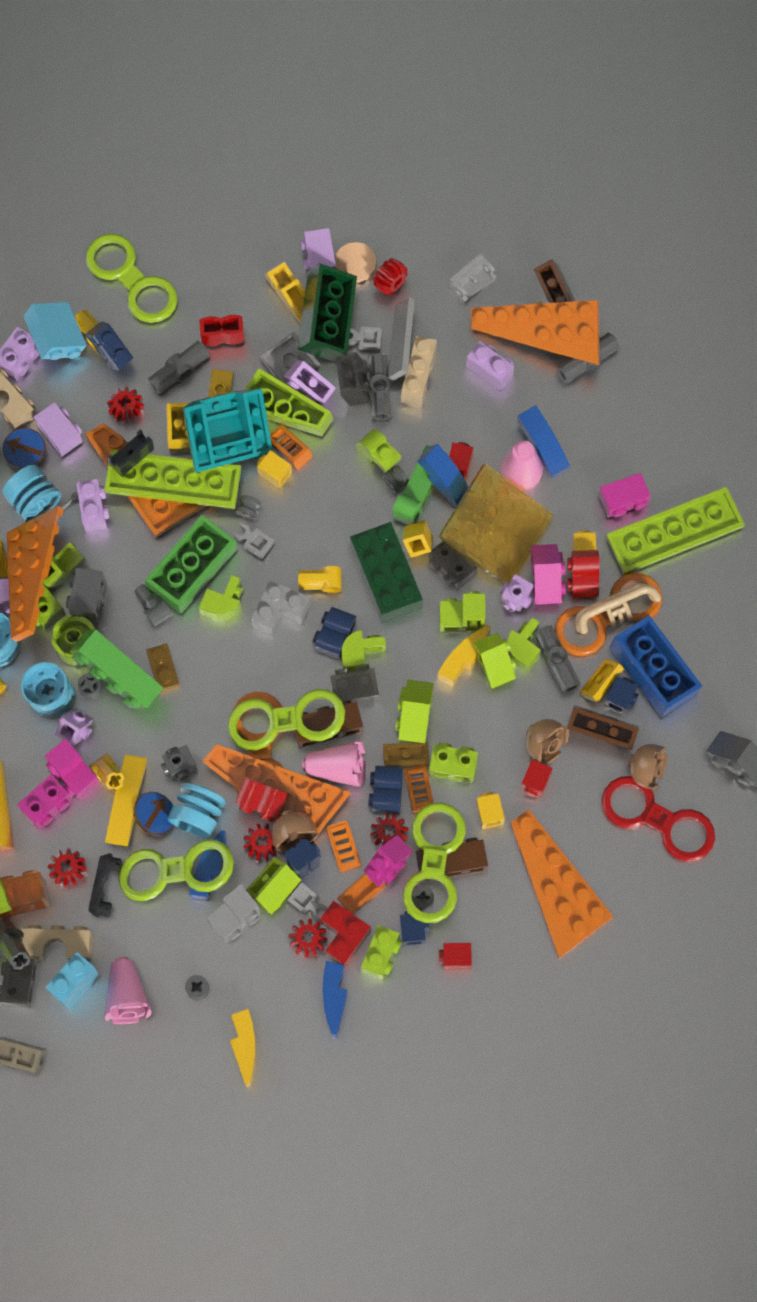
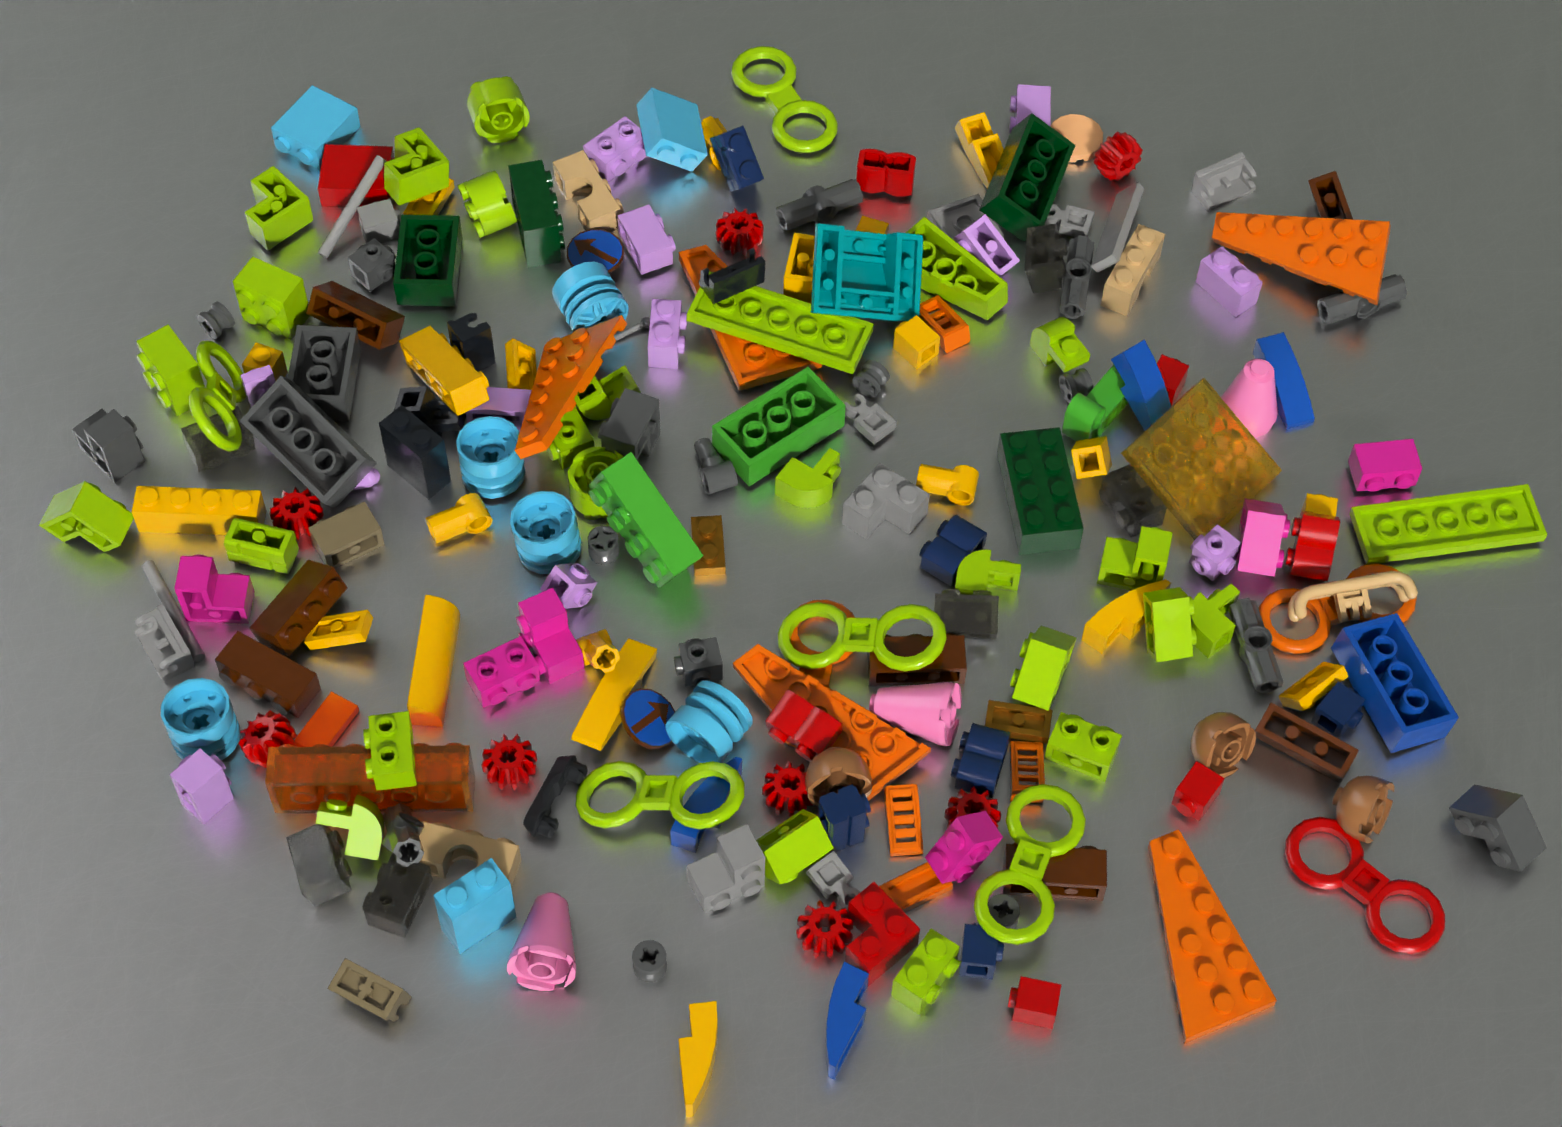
camera: 10 degrees right, 15 degrees down
yellow brick [476,792,505,829] -> none

